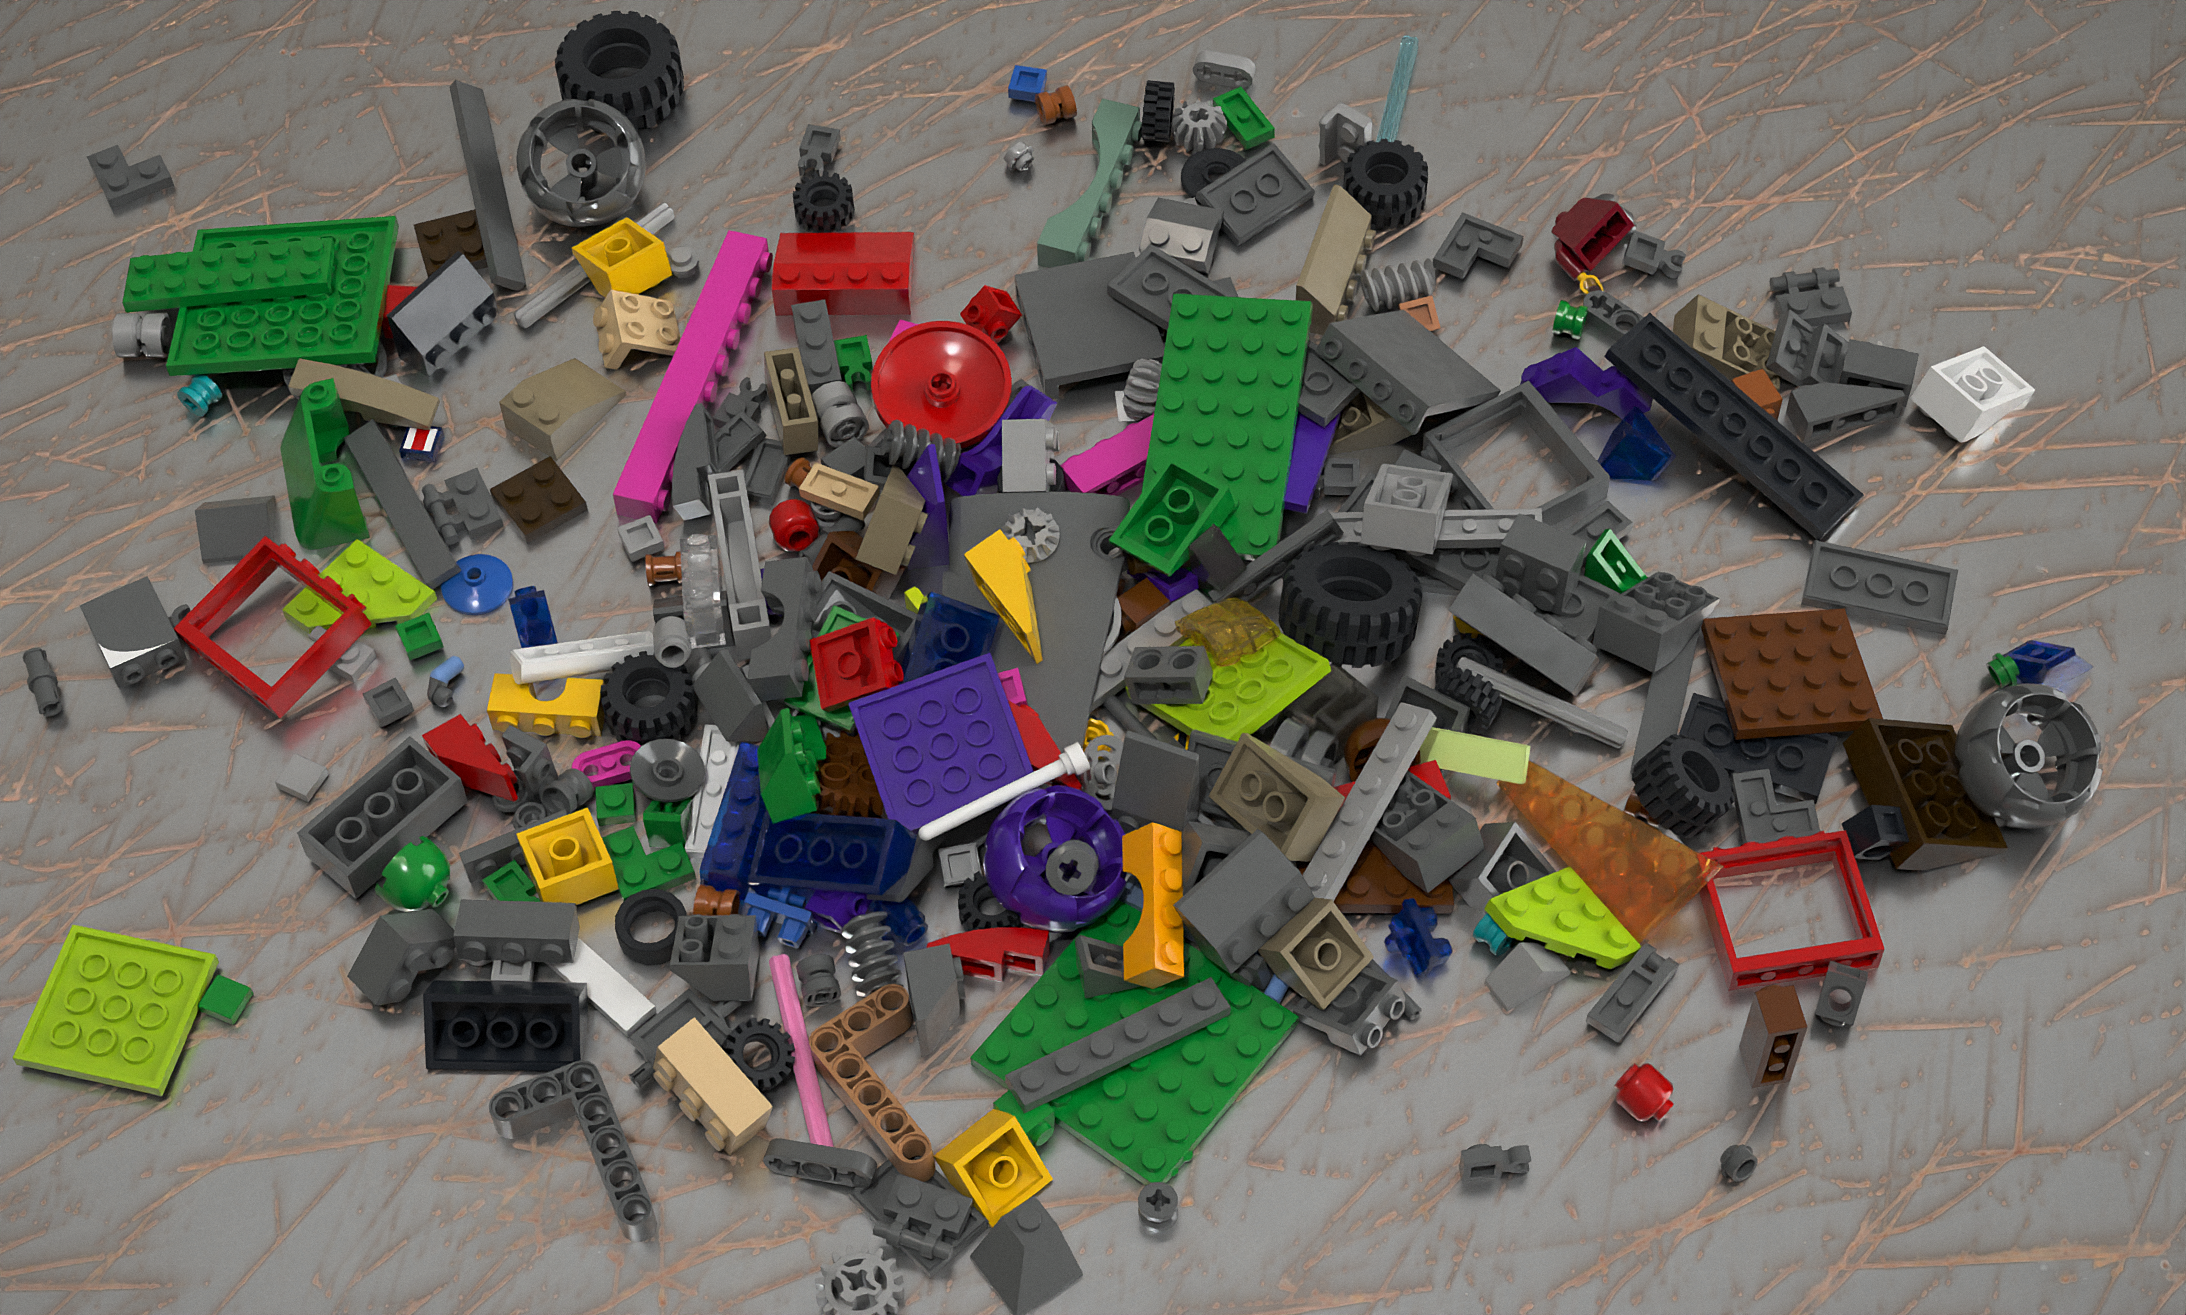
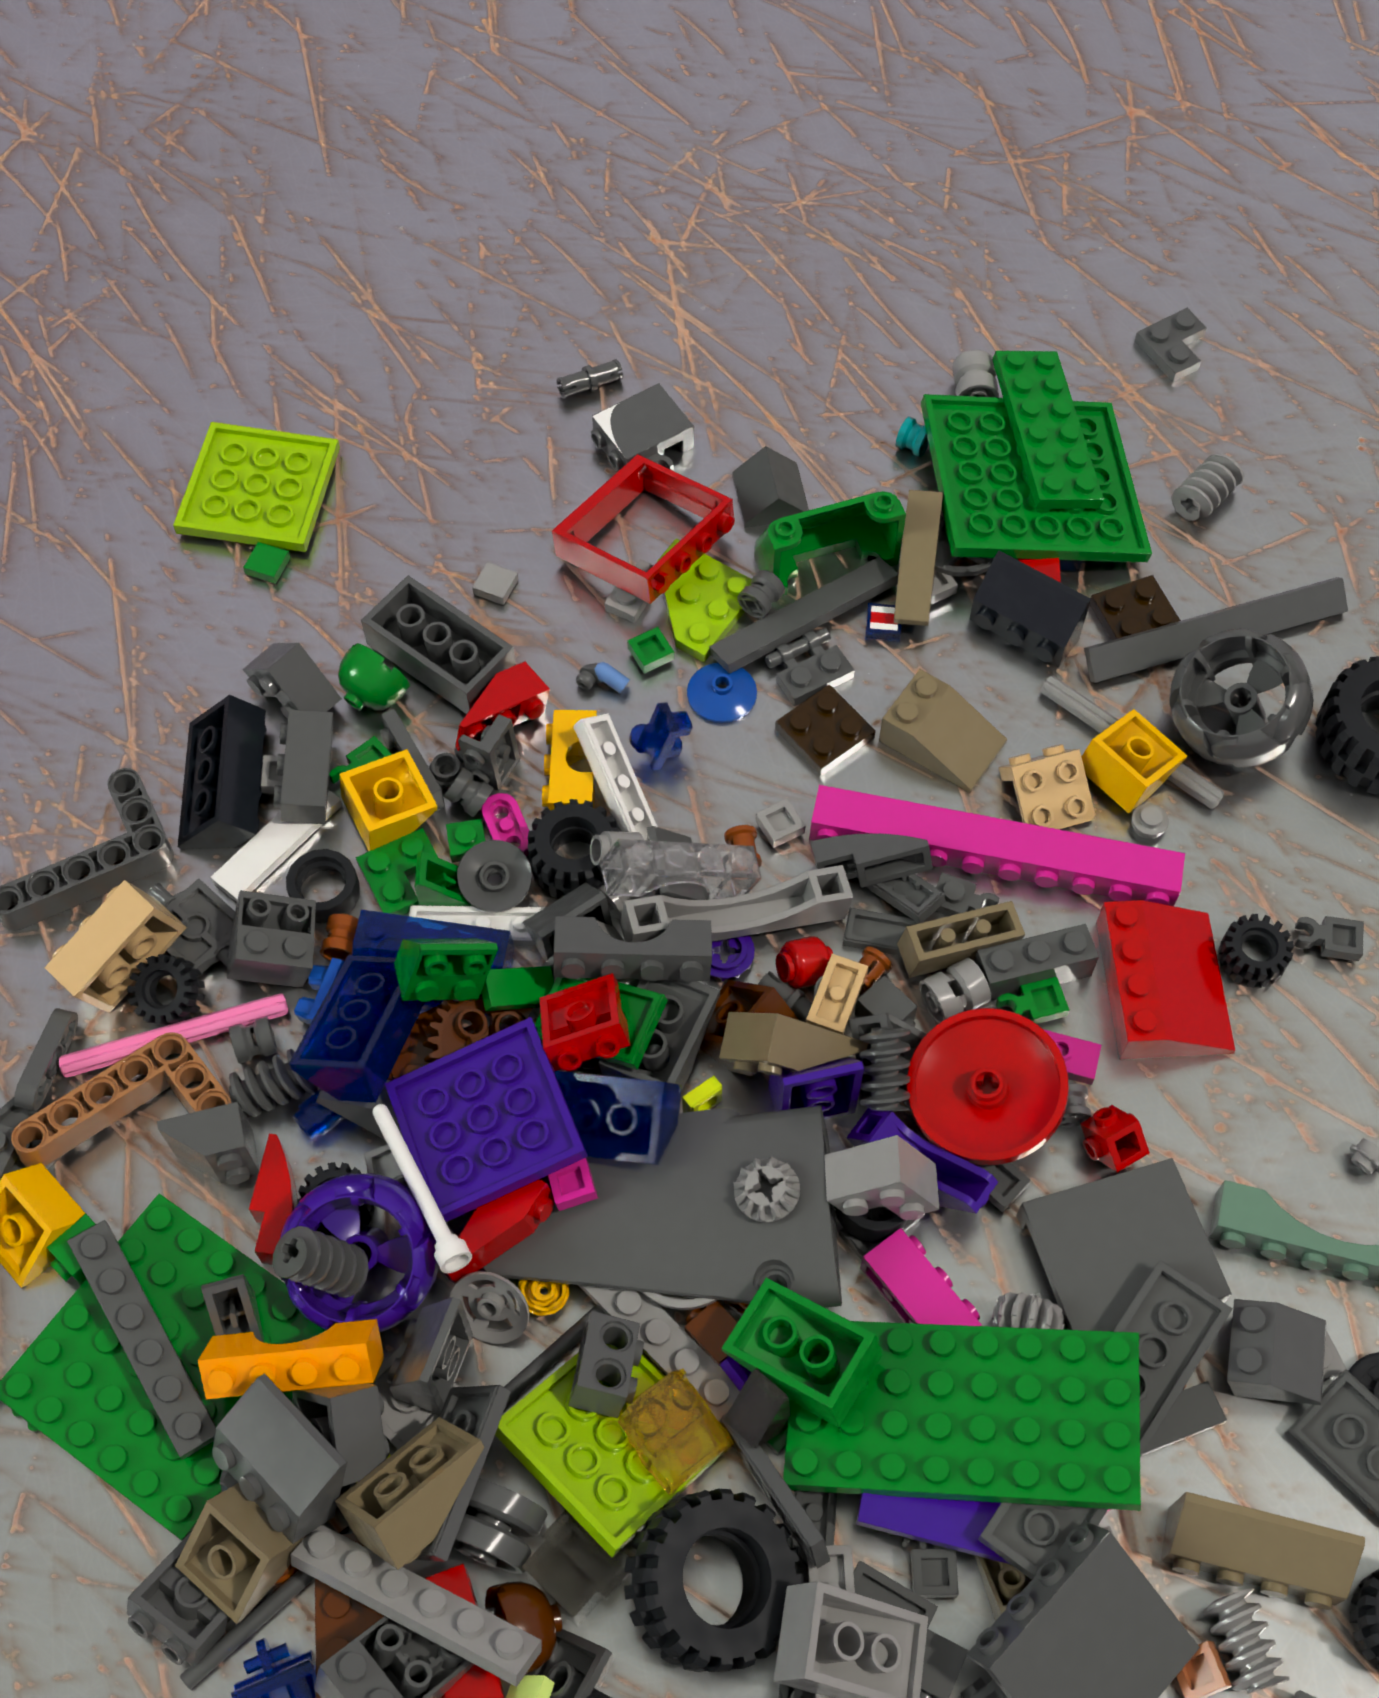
camera: 85 degrees right, 5 degrees up
dark grey plate [363,677,414,728] -> none
yellow slope [964,529,1043,664] -> none
none -> dark grey wheel [737,570,785,619]
none -> light grey piece [1171,453,1244,521]

